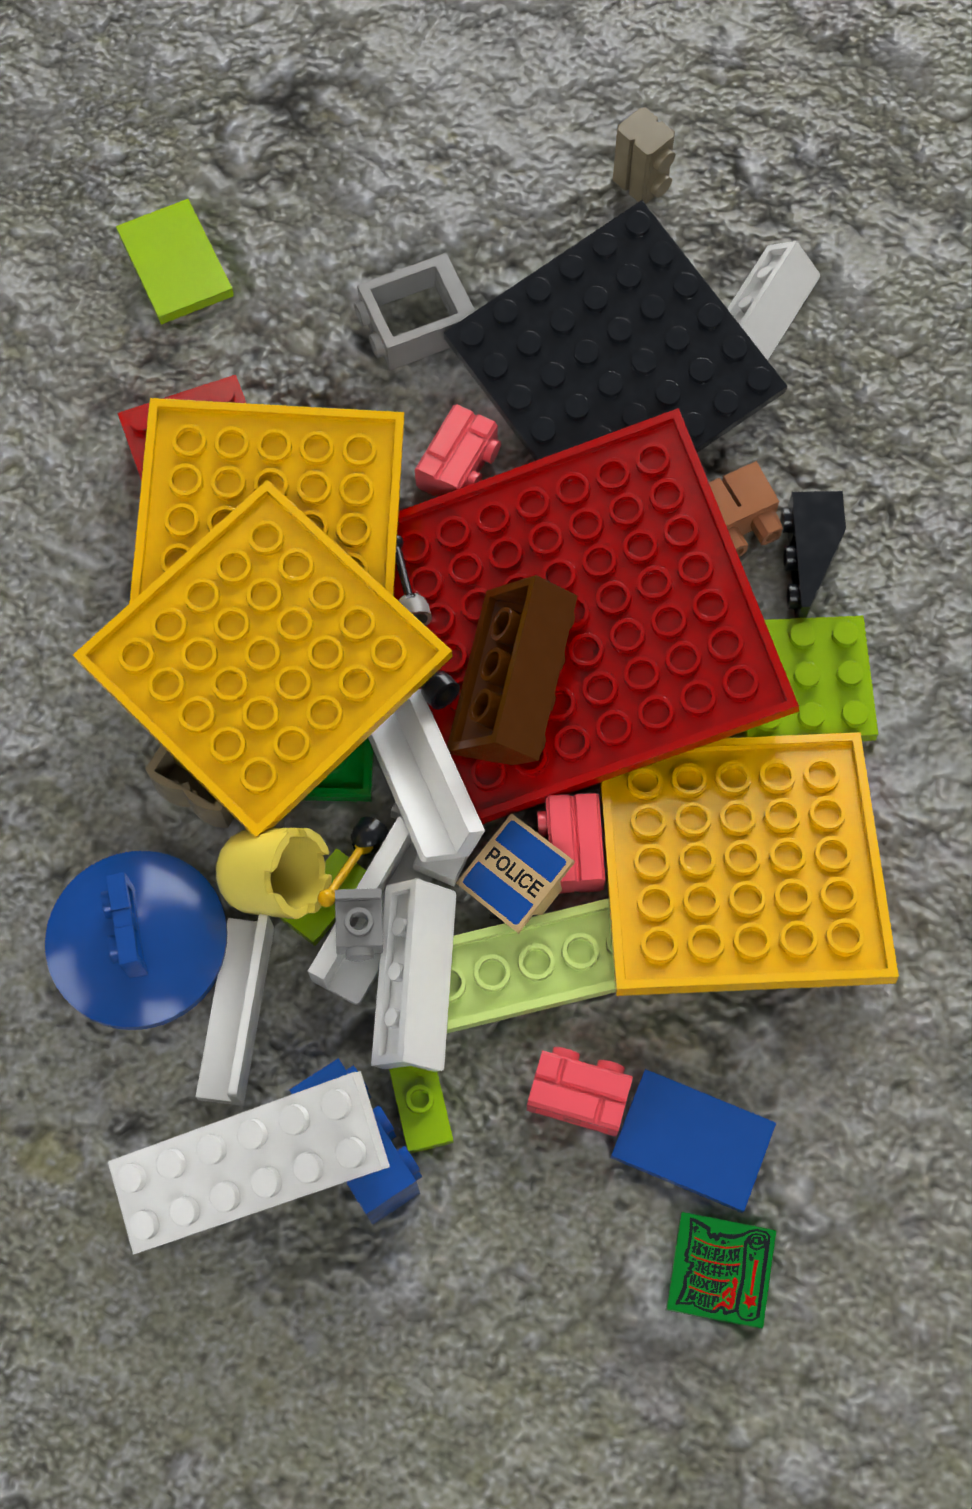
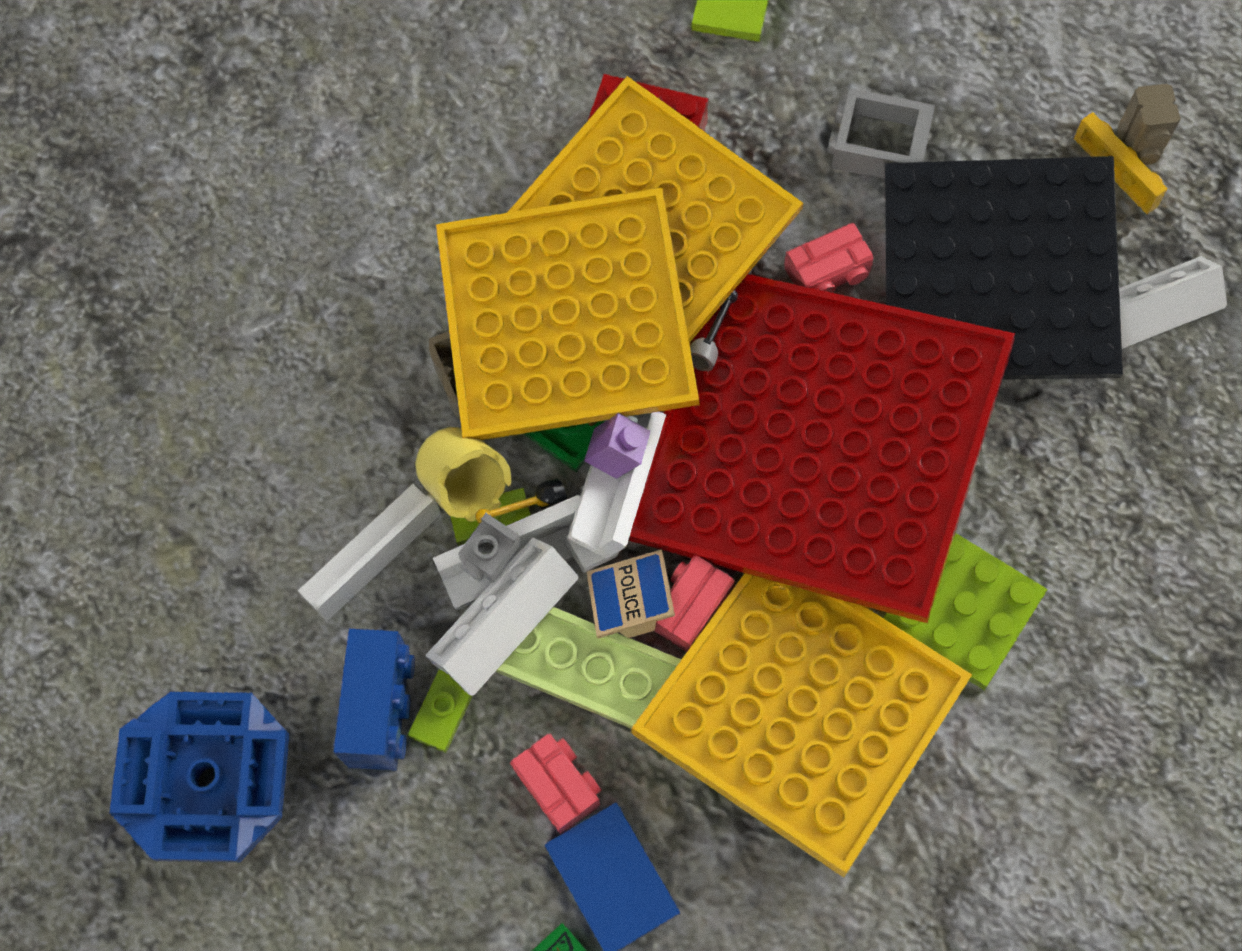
camera: 40 degrees right, 0 degrees up
blue bracket [45,851,228,1030] -> none
white plate [108,1071,390,1255] -> none
black hinge [421,670,460,710] -> none
reddish brown slope [447,575,578,765] -> none
nougat hips [709,461,783,557] -> none
black slope [780,491,846,618] -> none
none -> blue piece [109,692,289,863]
none -> medium lavender brick [584,413,651,479]
none -> yellow plate [1074,112,1168,214]

